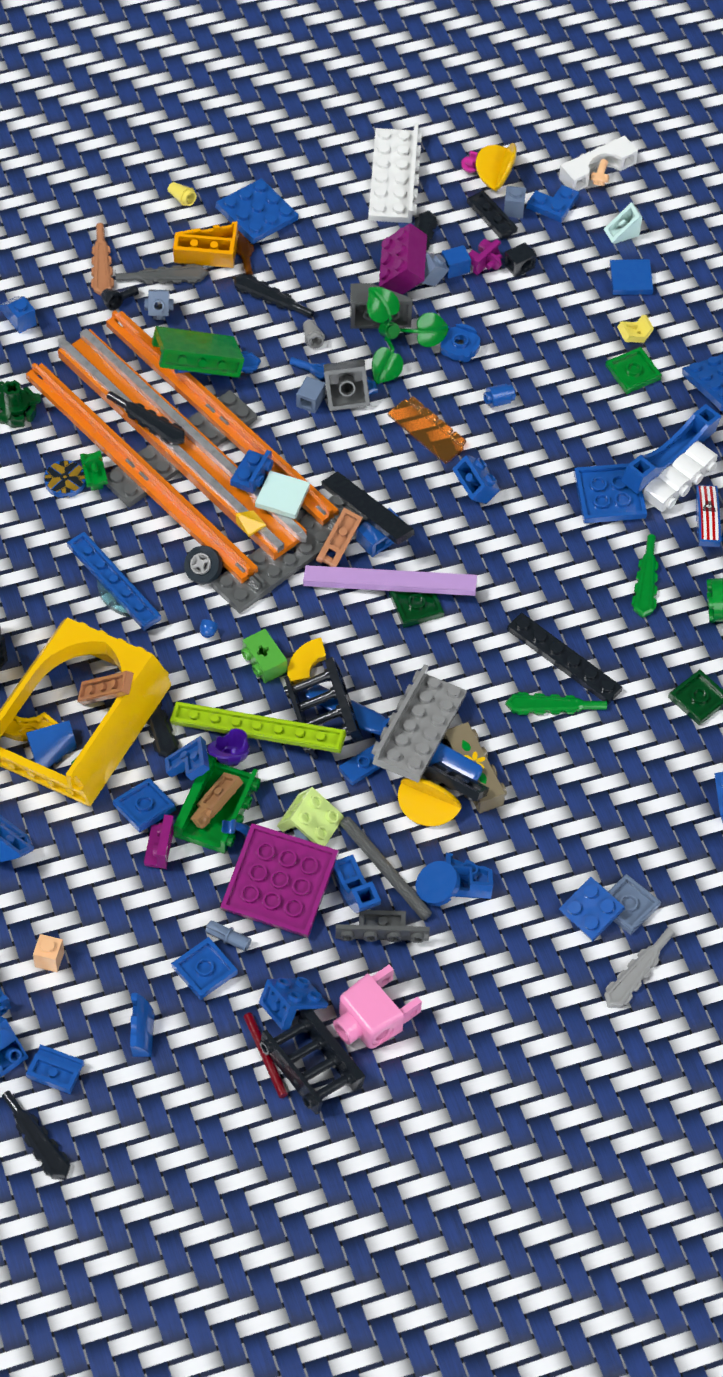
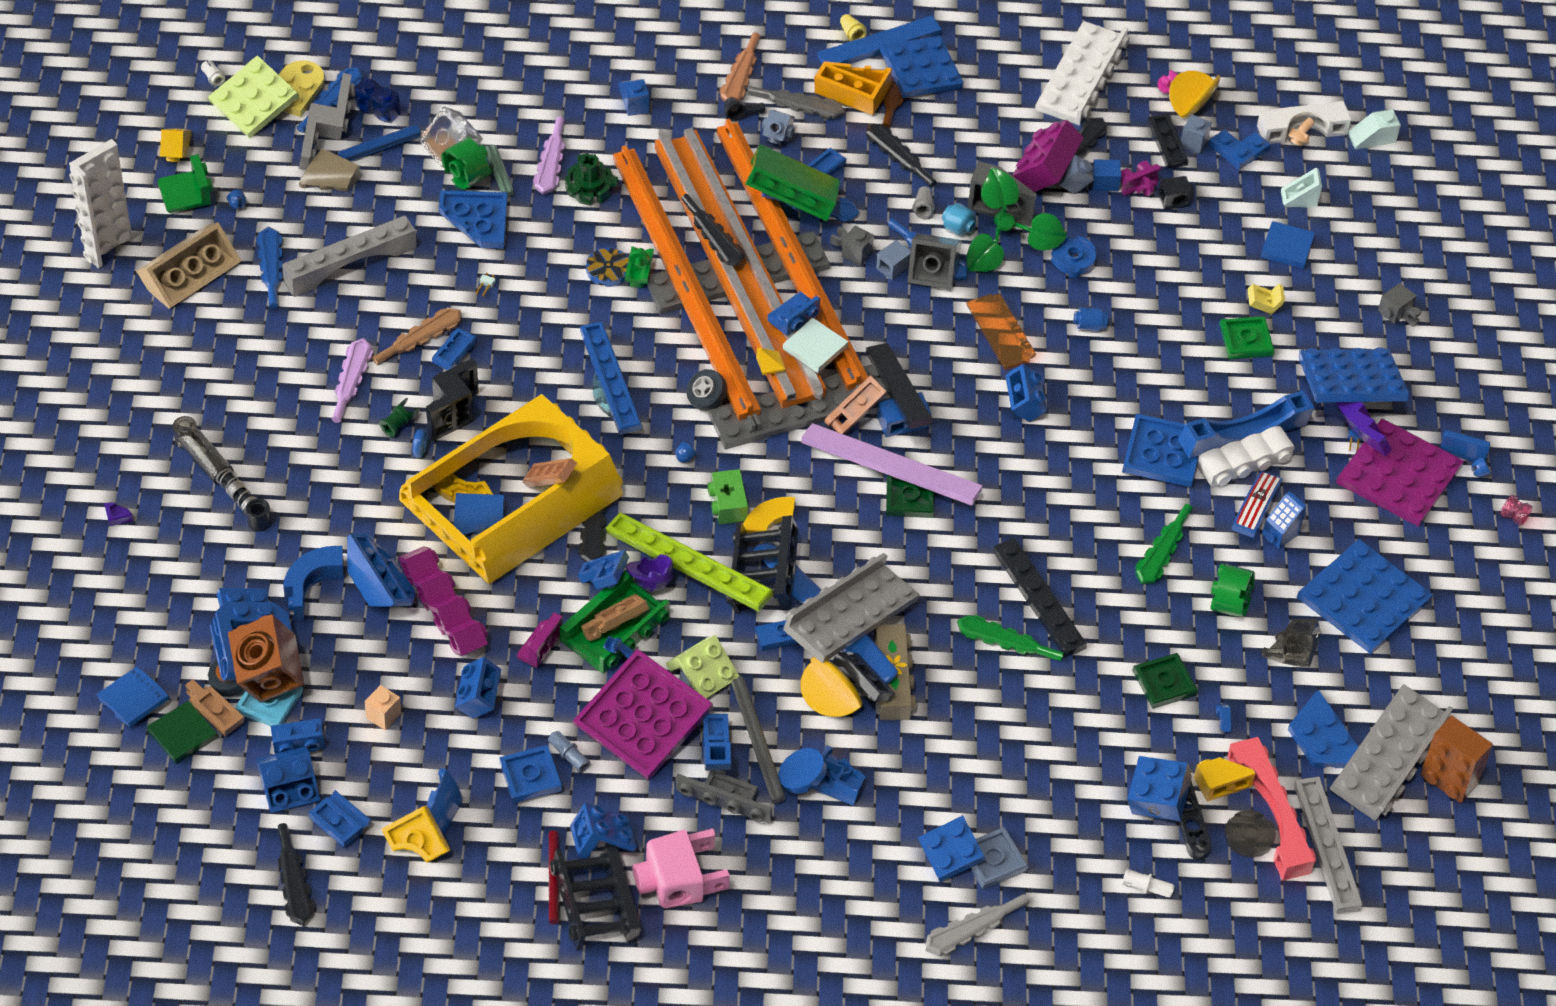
camera: 20 degrees right, 5 degrees down
blue plate [112,778,176,833] -> none
none -> yellow tile [381,805,450,863]
none -> magenta brick [398,546,488,656]
none -> blue brick [455,657,502,719]
none -> blue tile [808,147,847,176]
none -> blue tile [817,16,942,64]
none -> dark grey brick [830,225,874,266]
none -> dark azure head [942,203,976,236]
none -> light aqua slope [1348,109,1400,149]

